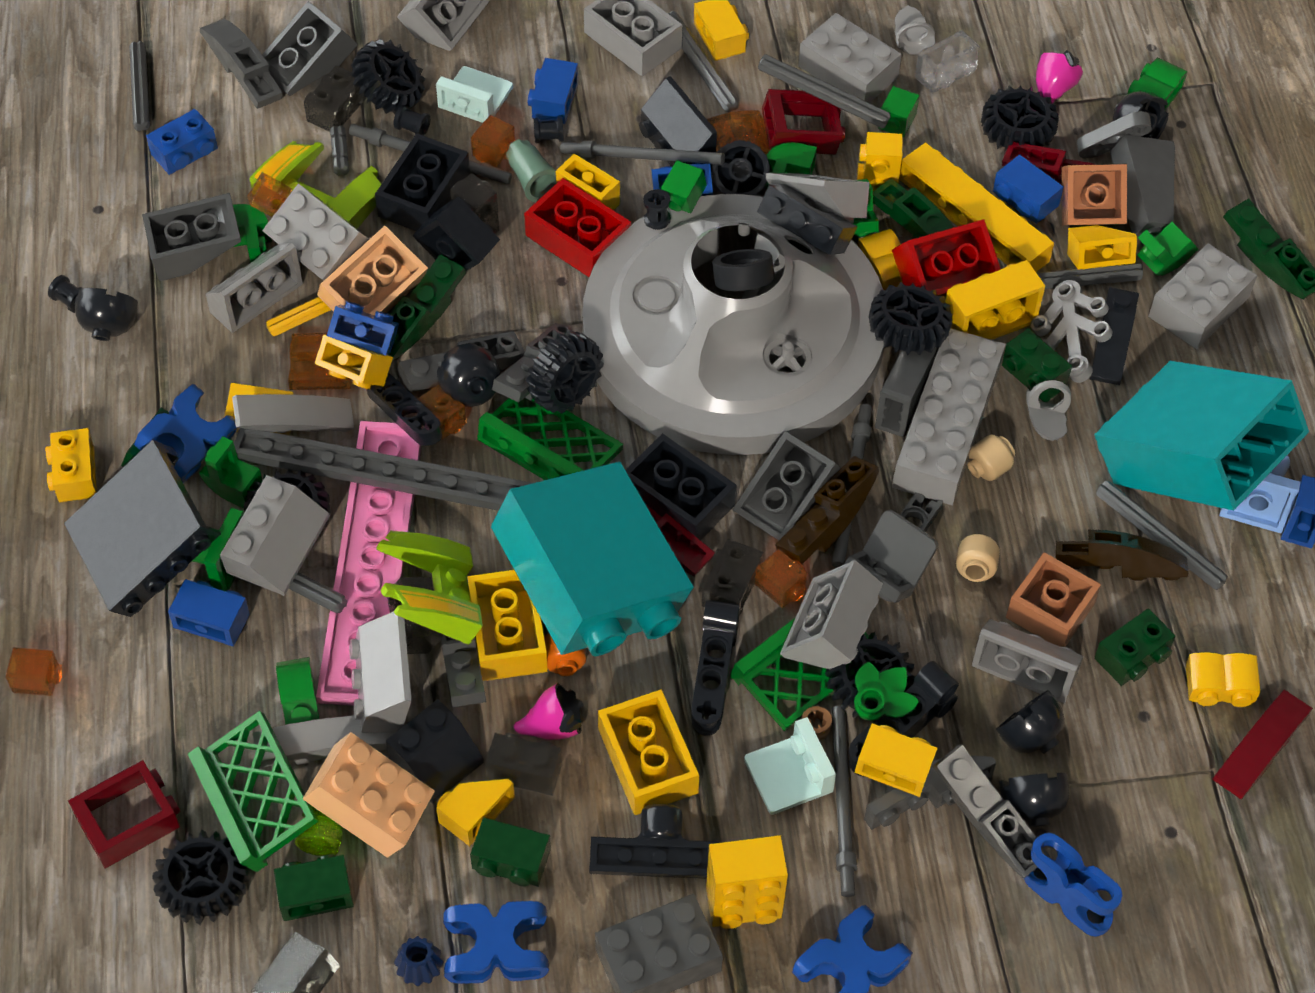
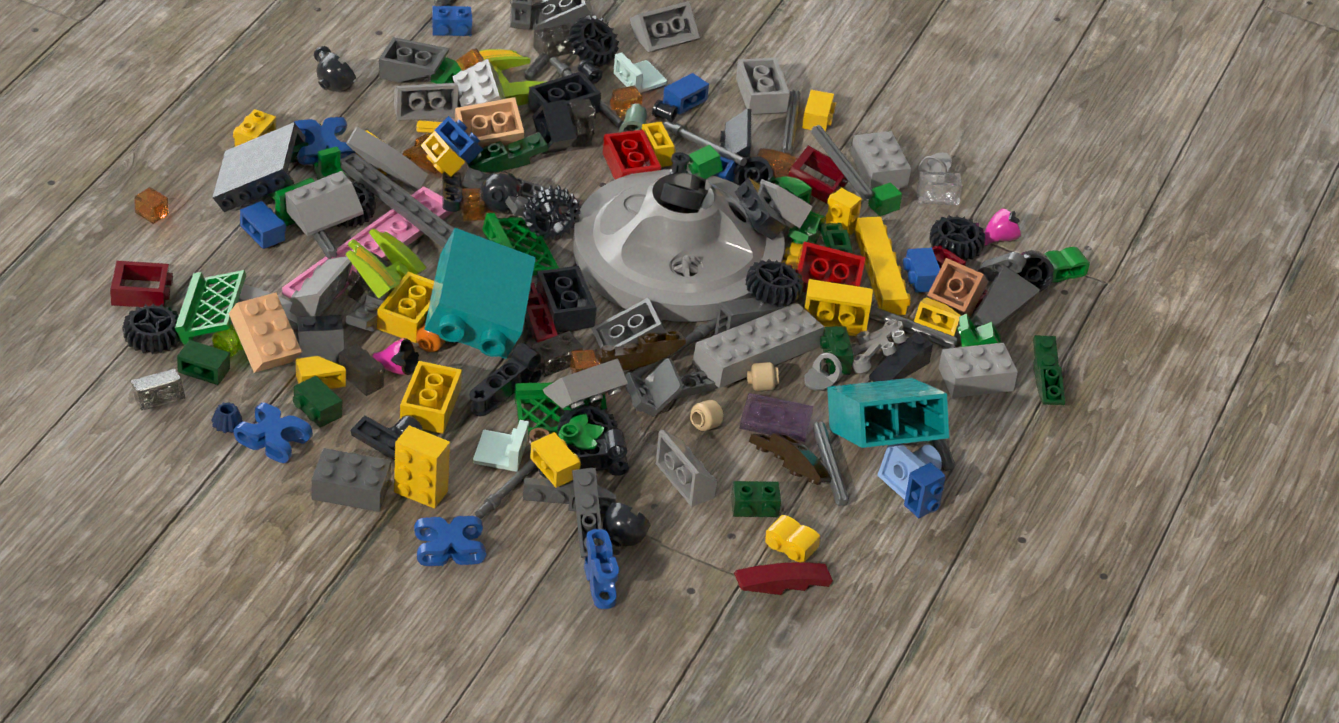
camera: 30 degrees right, 15 degrees down
green brick [276,657,320,725] -> none
black cylinder [996,690,1065,754] -> none
nougat brick [1006,552,1101,647] -> none
none -> clear purple plate [739,393,814,442]

